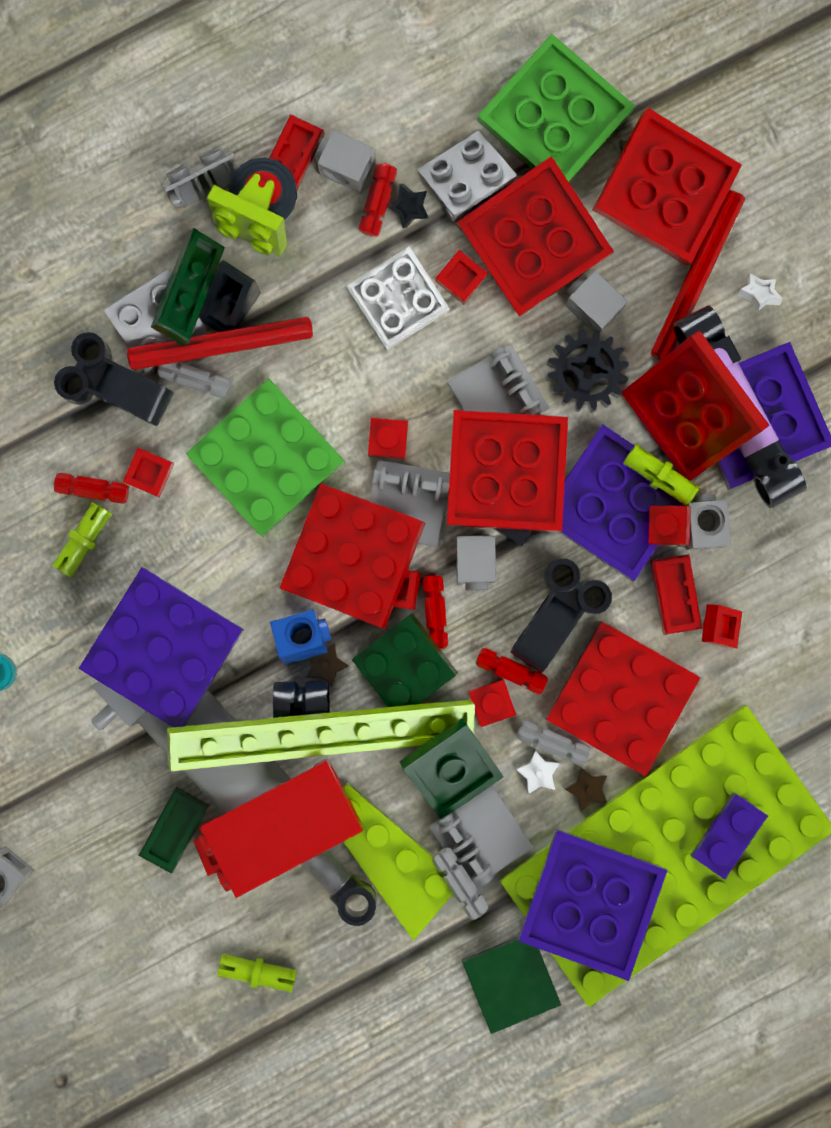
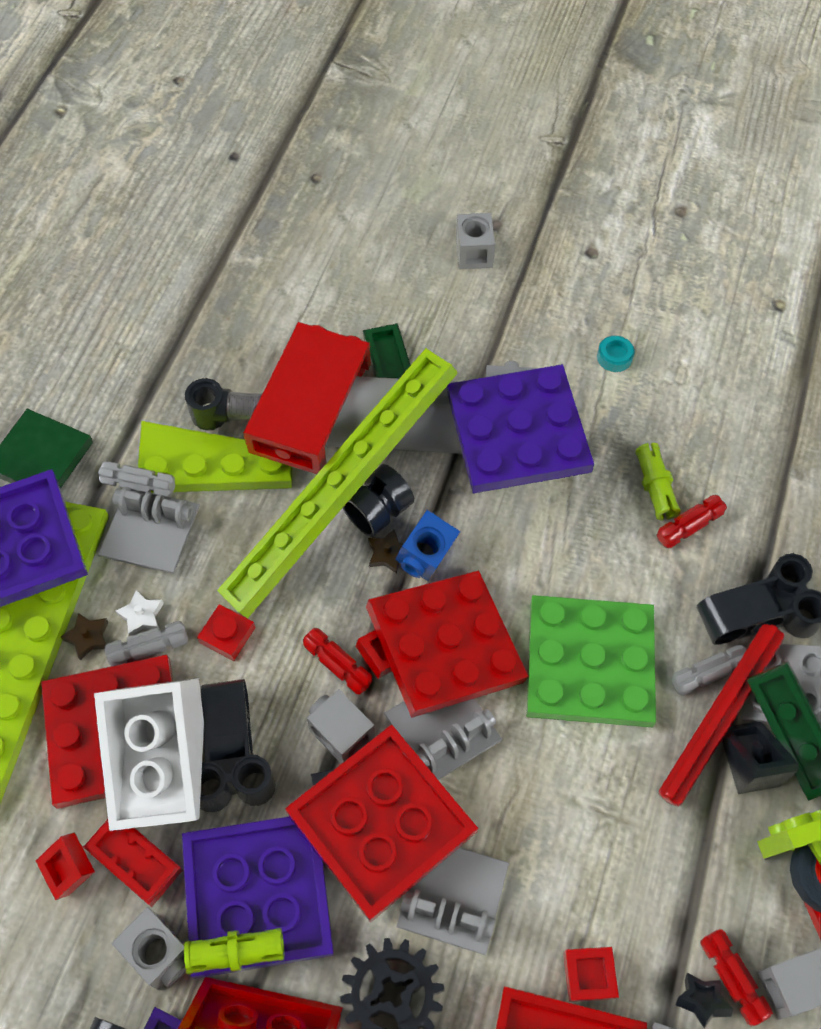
camera: 135 degrees right, 25 degrees down
red plate [123,447,174,498] -> none
lime pin [217,952,297,994] -> none
white tile [347,246,450,350] -> none
dark green plate [352,613,458,707] -> none
red plate [368,418,408,460] -> none
dark green plate [399,718,504,819] -> none
red axle [476,648,548,694] -> none
red plate [648,506,691,546] -> none
none -> white slope [94,678,204,831]

